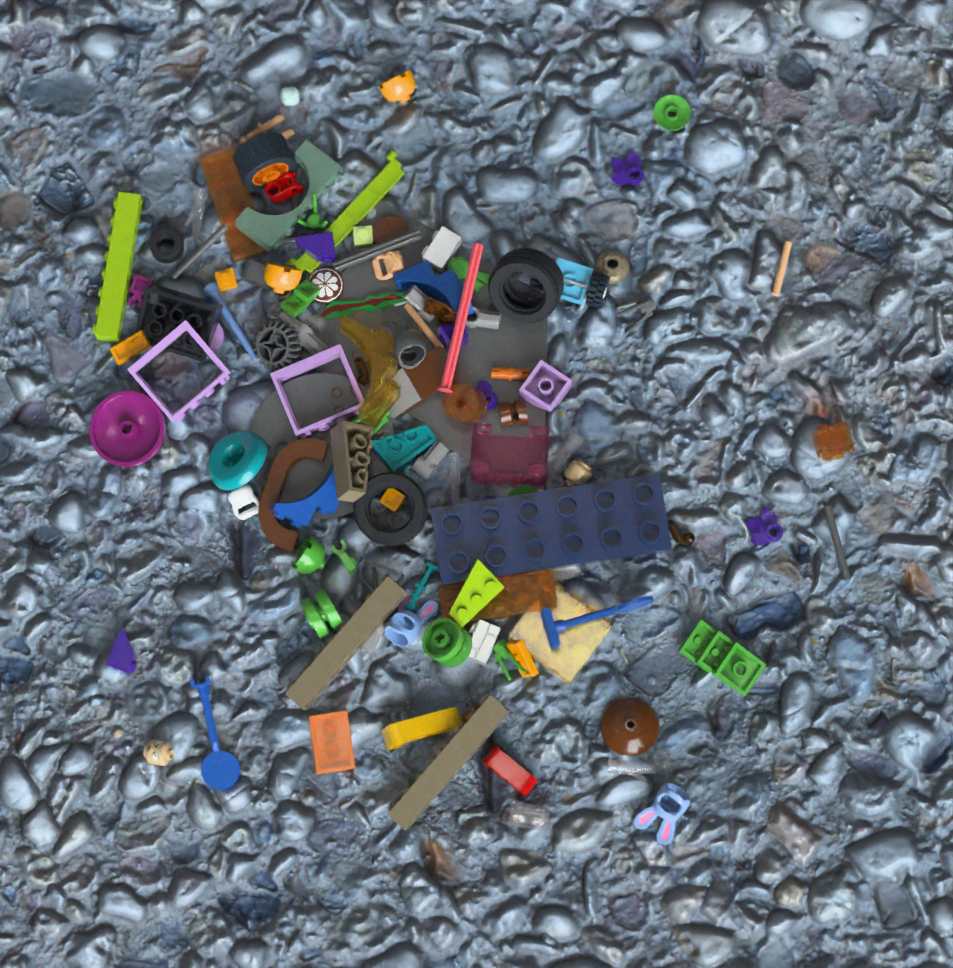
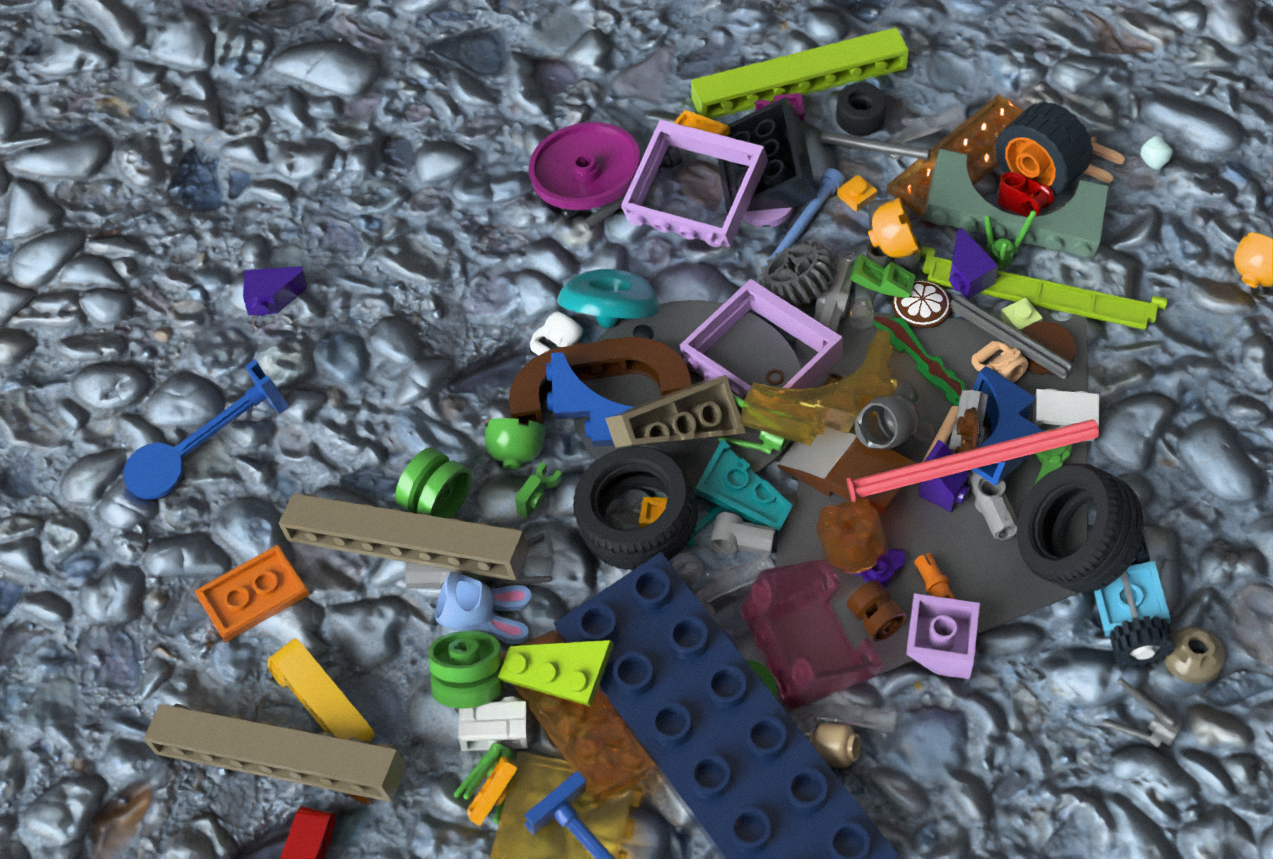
camera: 65 degrees right, 20 degrees down
tan head [144,739,174,766] -> none
teal piece [405,562,439,611] -> none

